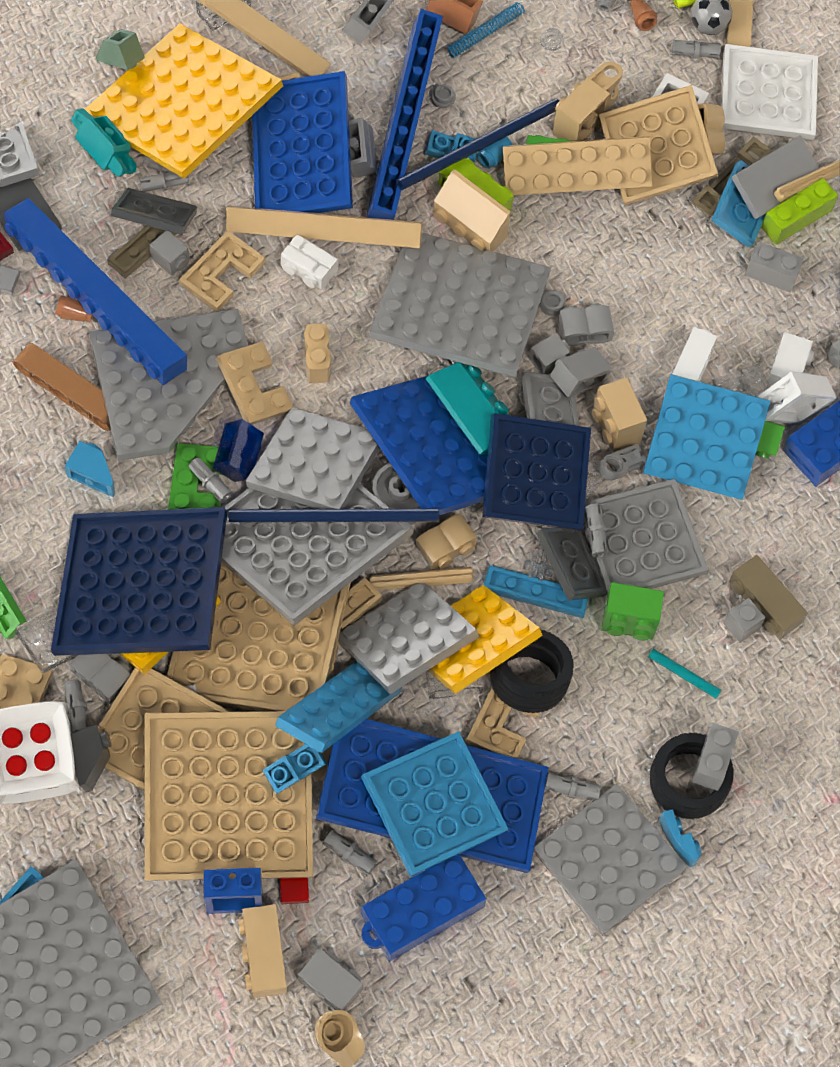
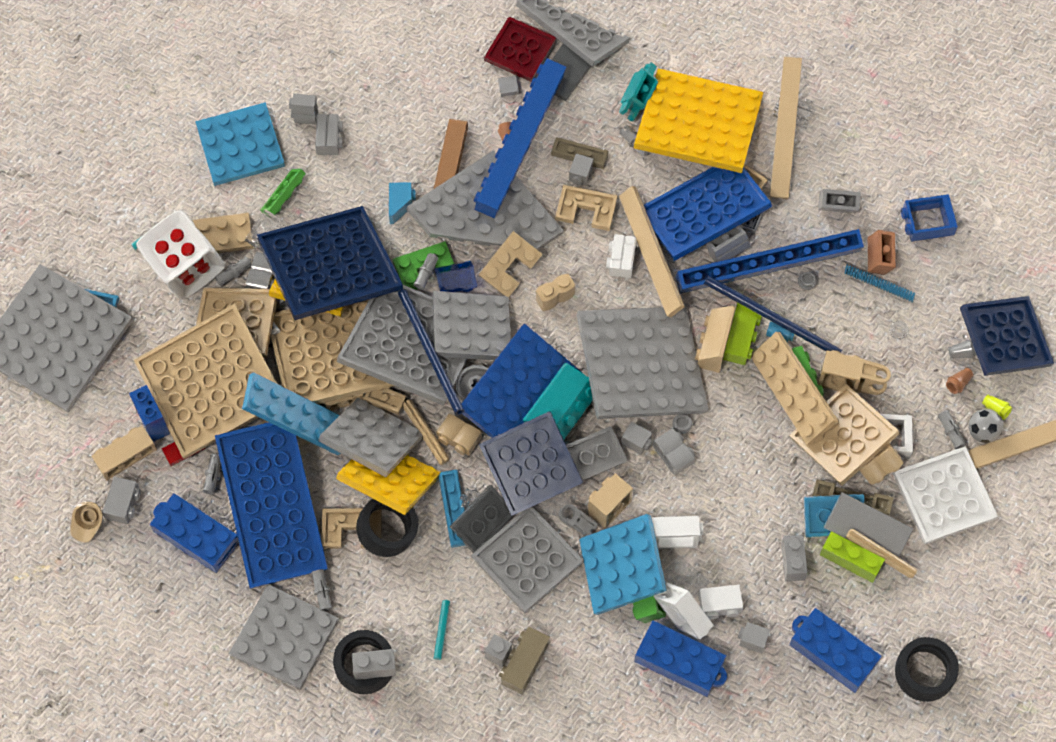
camera: 70 degrees right, 0 degrees up
dark grey slope [70,725,112,793] -> none
sand green slope [96,29,145,70] -> none
dark grey tile [111,188,197,235] -> none
dark azure slope [262,744,327,794] -> none
dark azure plate [361,731,509,877] -> none
dark azure slope [425,130,477,163] -> none
light grey brick [550,347,613,397] -> none
light grey pin [585,504,609,558] -> none
bright green brick [601,582,664,641] -> none
dark azure slope [659,809,701,867] -> none

